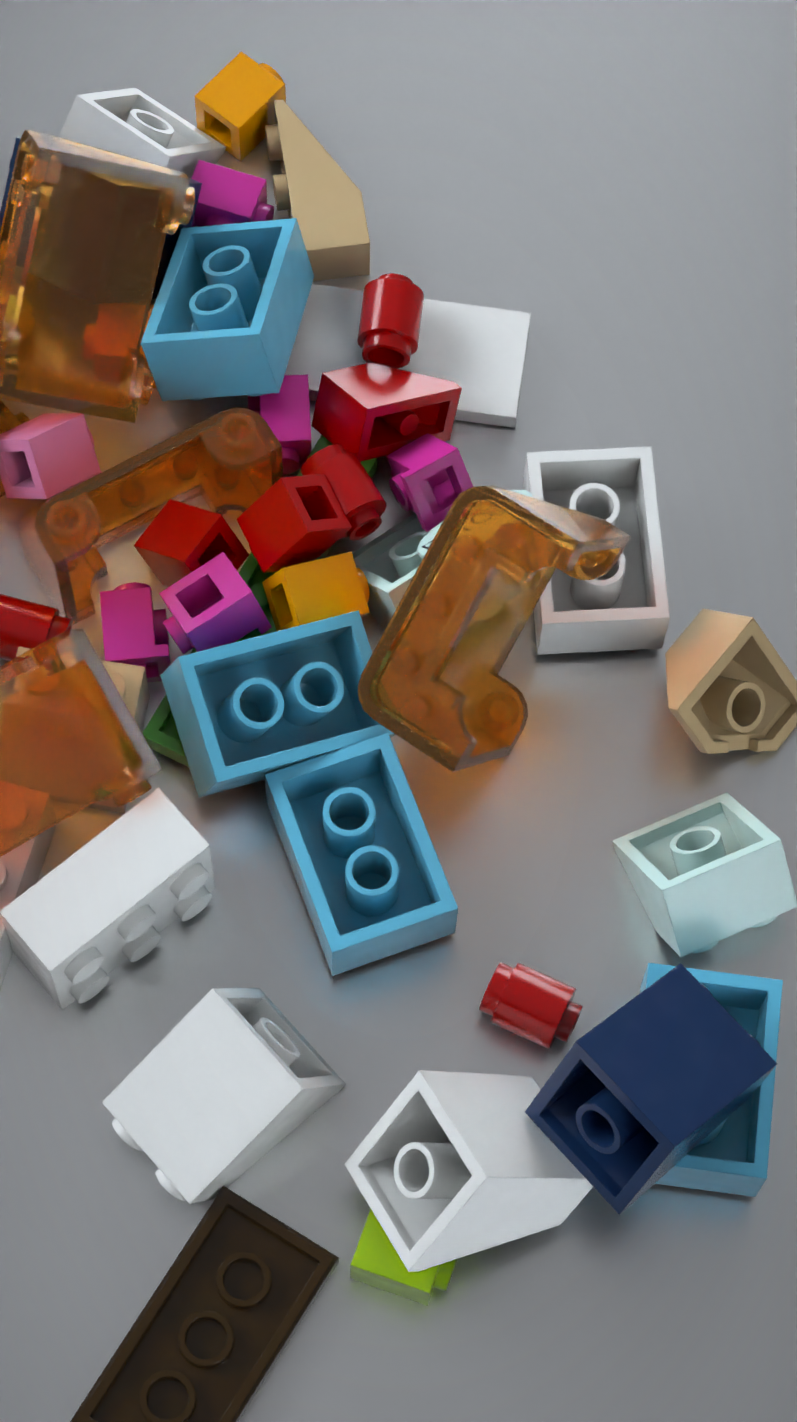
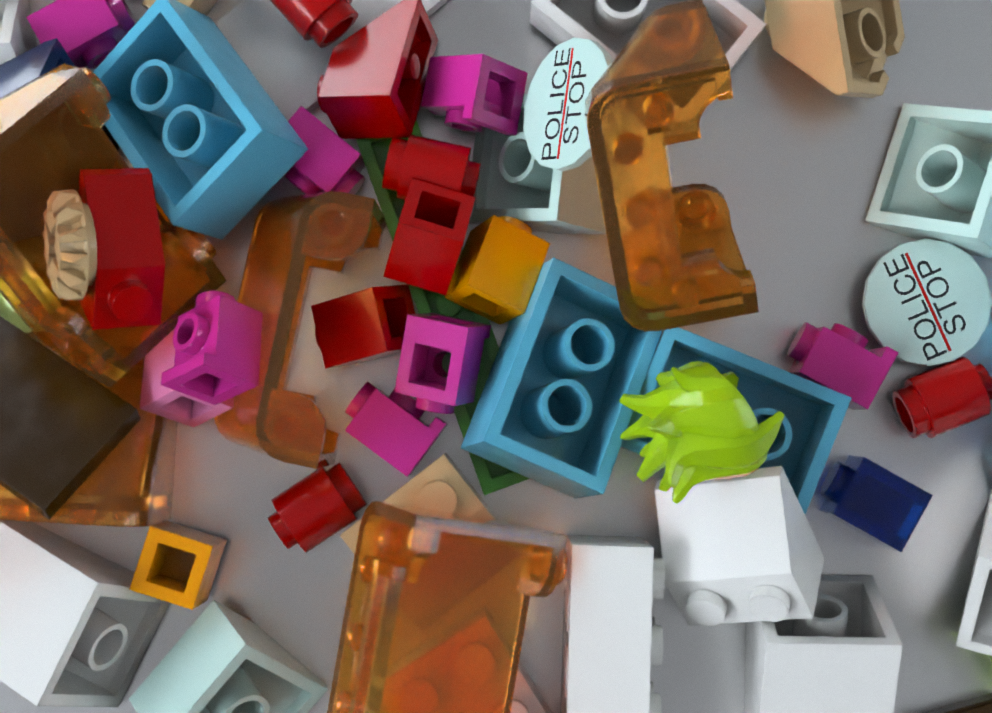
camera: 45 degrees left, 20 degrees up
none -> tan gear [42,189,97,300]
none -> red slope [79,168,166,330]
none -> dark pink brick [161,291,263,405]
none -> lime hair [619,361,785,504]
none -> white slope [654,466,825,626]
none -> dark pink brick [787,322,899,410]
none -> clear blue brick [819,455,933,552]
none -> light aqua piece [862,238,992,366]

